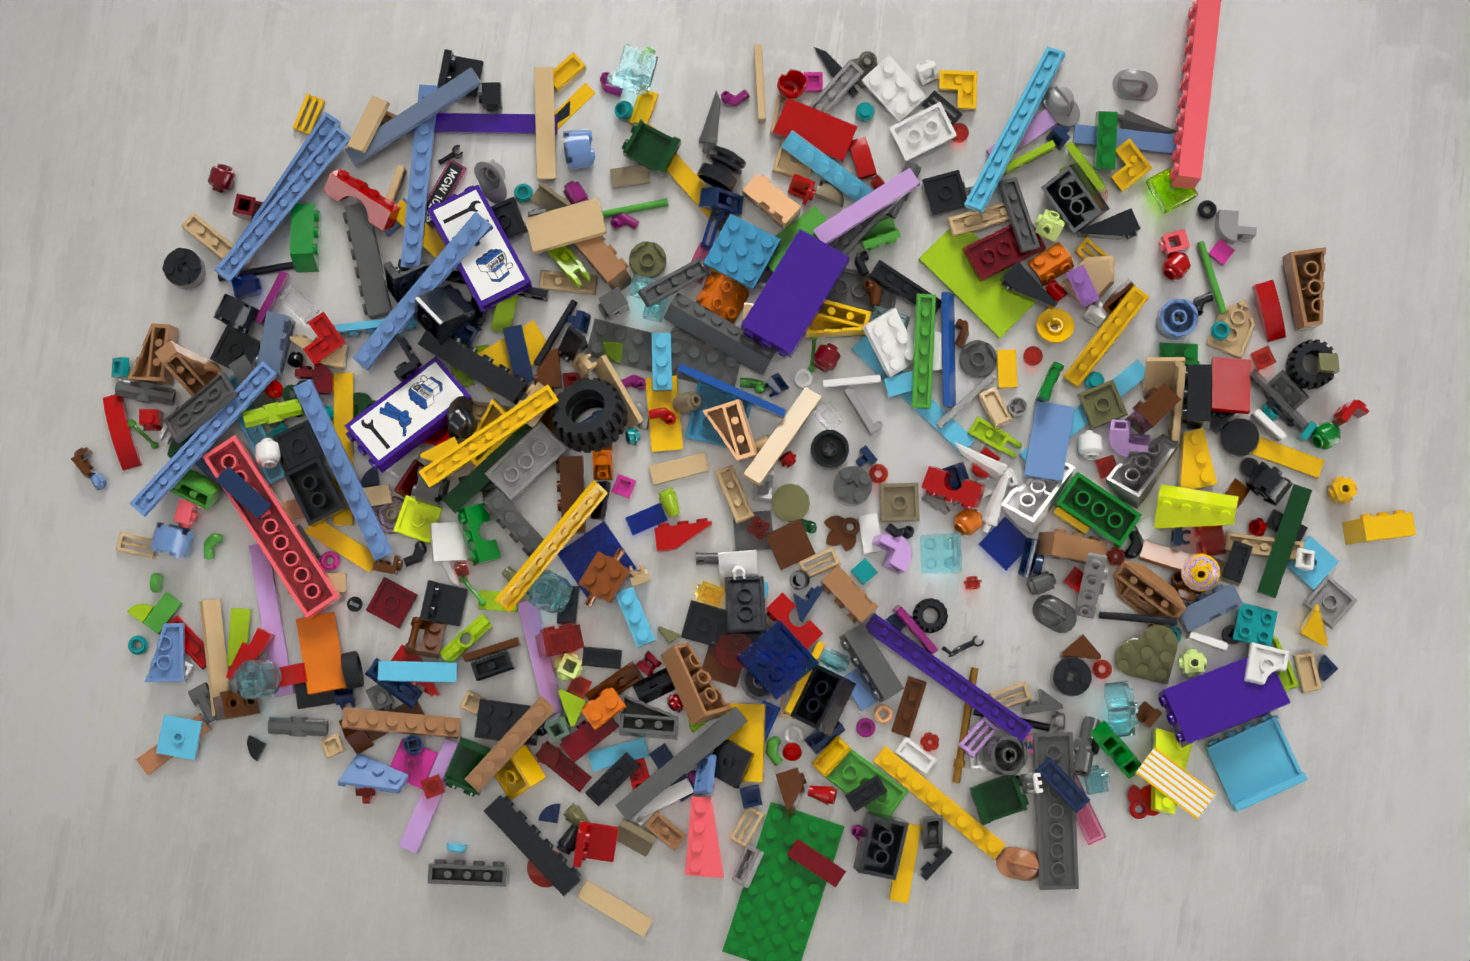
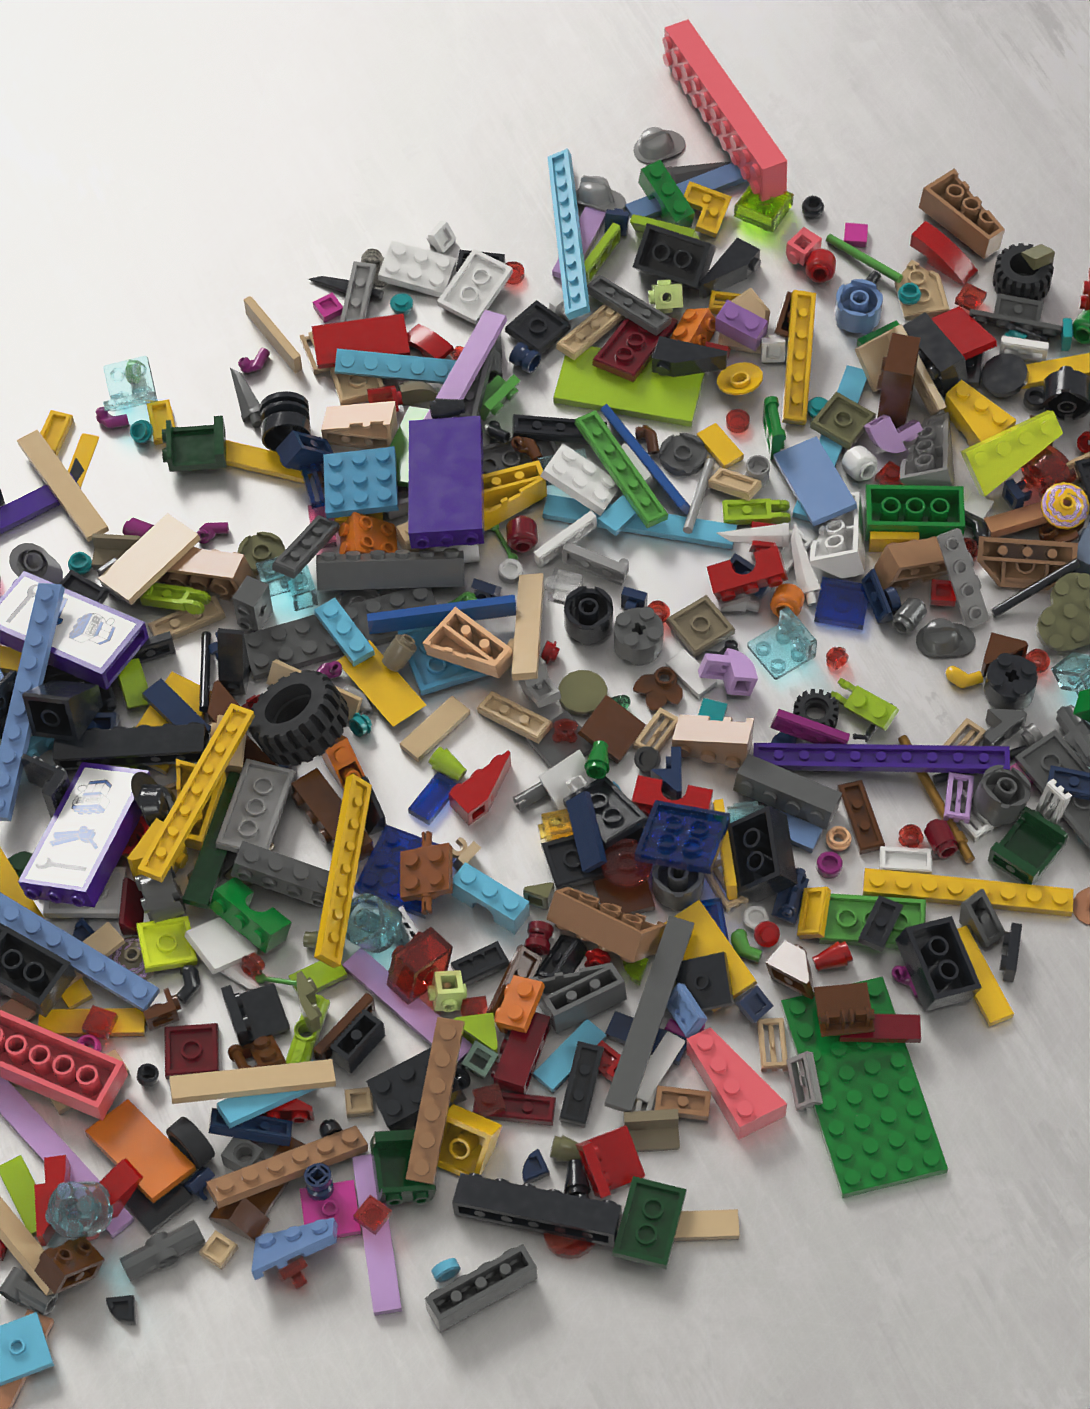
camera: 30 degrees left, 25 degrees down
medium blue brick [563,128,595,169] -> none
tan tile [572,352,597,379] -> none
bright green bar [602,198,669,218] -> none
clear neon green tile [604,341,623,363] -> none
dark tan tile [610,165,650,189] -> none
dark pink tile [611,474,636,499] -> none
red arm [648,407,676,425] -> none
red hair [777,69,808,98] -> none
yellow plate [939,70,978,110] -> none
light grey brick [1215,210,1257,245] -> none
none -> clear red plate [81,1005,118,1040]
none -> tan tile [169,1059,336,1104]
none -> olive slope [296,971,322,1033]
none -> black hinge [319,1119,342,1138]
none -> black cone [429,398,465,419]
none -> dark blue wheel [509,342,542,374]
none -> dark blue tile [566,791,607,873]
none -> green cone [584,740,610,779]
none -> dark green plate [612,1176,687,1270]
none -> reddish brown hinge [814,982,875,1037]
none -> lime hinge [831,678,899,731]
none -> dark red brick [924,819,958,859]
none -> yellow arm [945,666,983,689]

